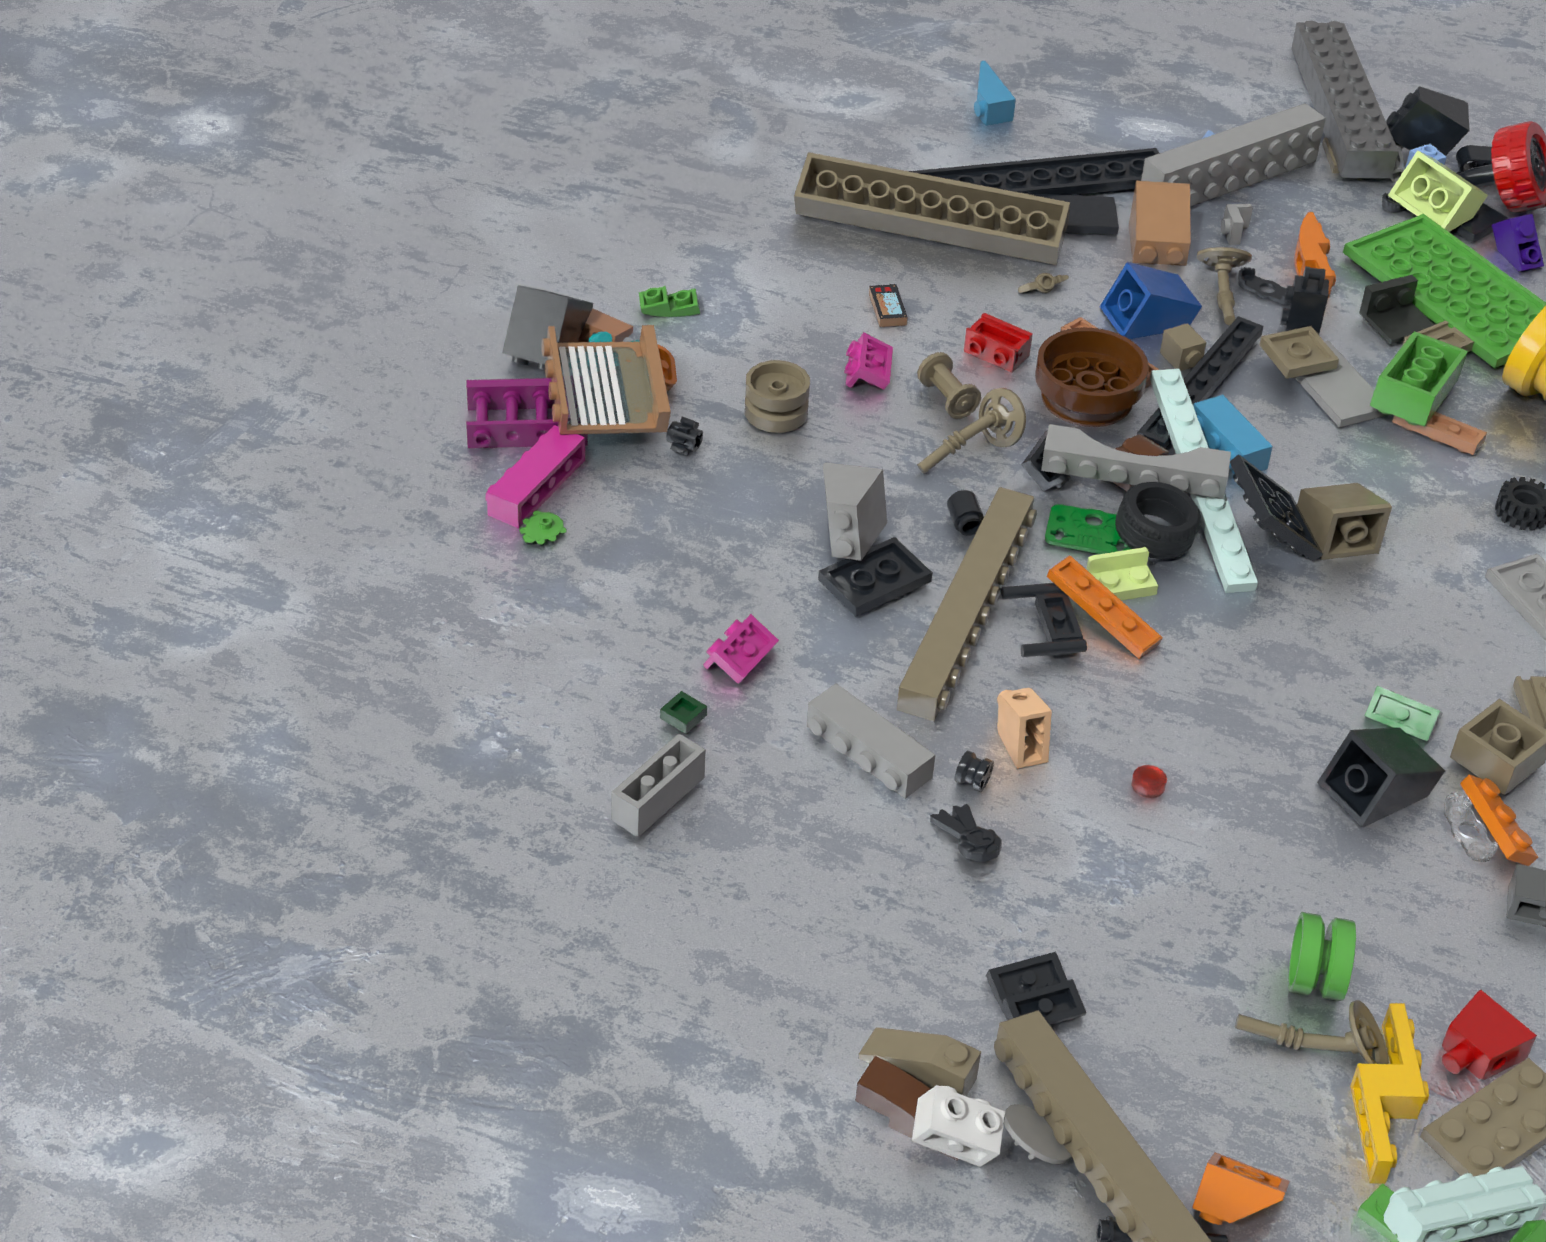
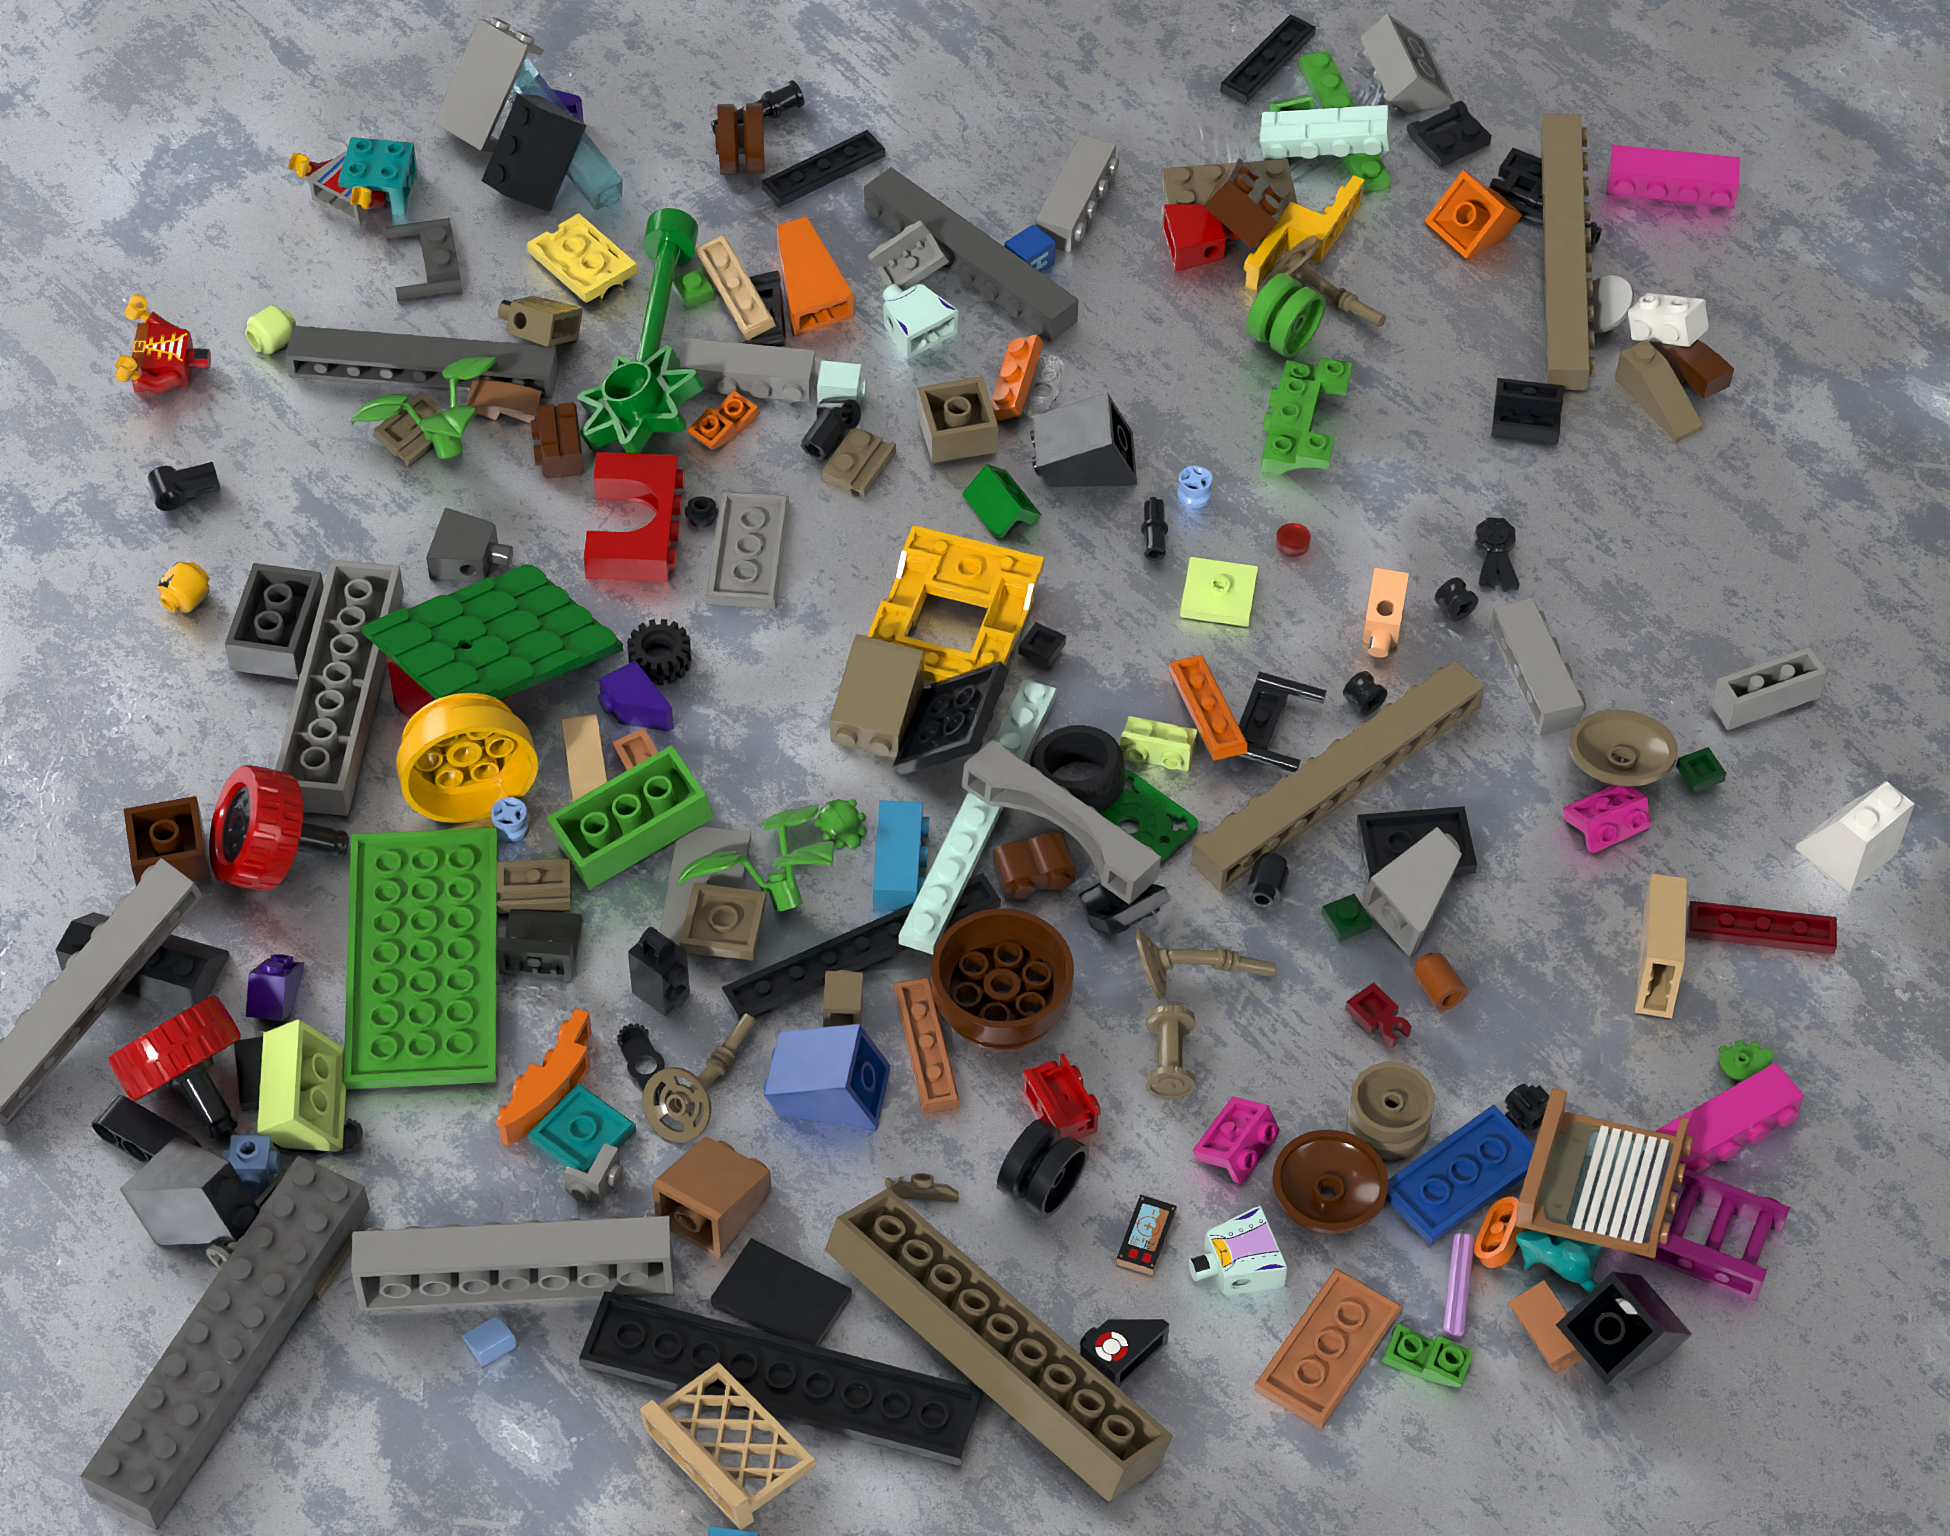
camera: 150 degrees left, 10 degrees up
none -> light blue wheel [491,797,529,843]
none -> teal tile [528,1083,636,1174]
none -> tan beam [561,714,607,801]
none -> dark purple slope [597,661,674,732]
none -> tan fence [639,1362,816,1531]
none -> bright green plant [678,805,835,911]
none -> bright green piece [813,799,867,848]
none -> yellow piece [867,525,1045,682]
none -> black wheel [997,1118,1089,1219]
none -> black plate [1018,622,1066,668]
none -> black slope [1080,1319,1169,1388]
none -> black axle [1141,497,1168,561]
none -> light blue wheel [1177,465,1213,509]
none -> yellowish green plate [1180,557,1258,627]
none -> light aqua torso [1188,1206,1287,1295]
none -> reddish brown brick [1204,158,1288,249]
none -> nougat tile [1254,1268,1403,1430]
none -> bright green bracket [1261,357,1353,475]
none -> reddish brown dish [1272,1130,1388,1234]
none -> dark green plate [1321,893,1372,942]
none -> black wheel [1343,671,1388,716]
none -> dark red plate [1345,982,1412,1048]
none -> blue plate [1386,1104,1535,1246]
none -> dark orange brick [1413,953,1468,1011]
none -> lavender axle [1442,1233,1475,1341]
none -> dark tan dish [1569,710,1678,787]
none -> tan slope [1635,873,1687,1018]
none -> dark red tile [1687,901,1837,954]
none -> white slope [1795,781,1915,893]

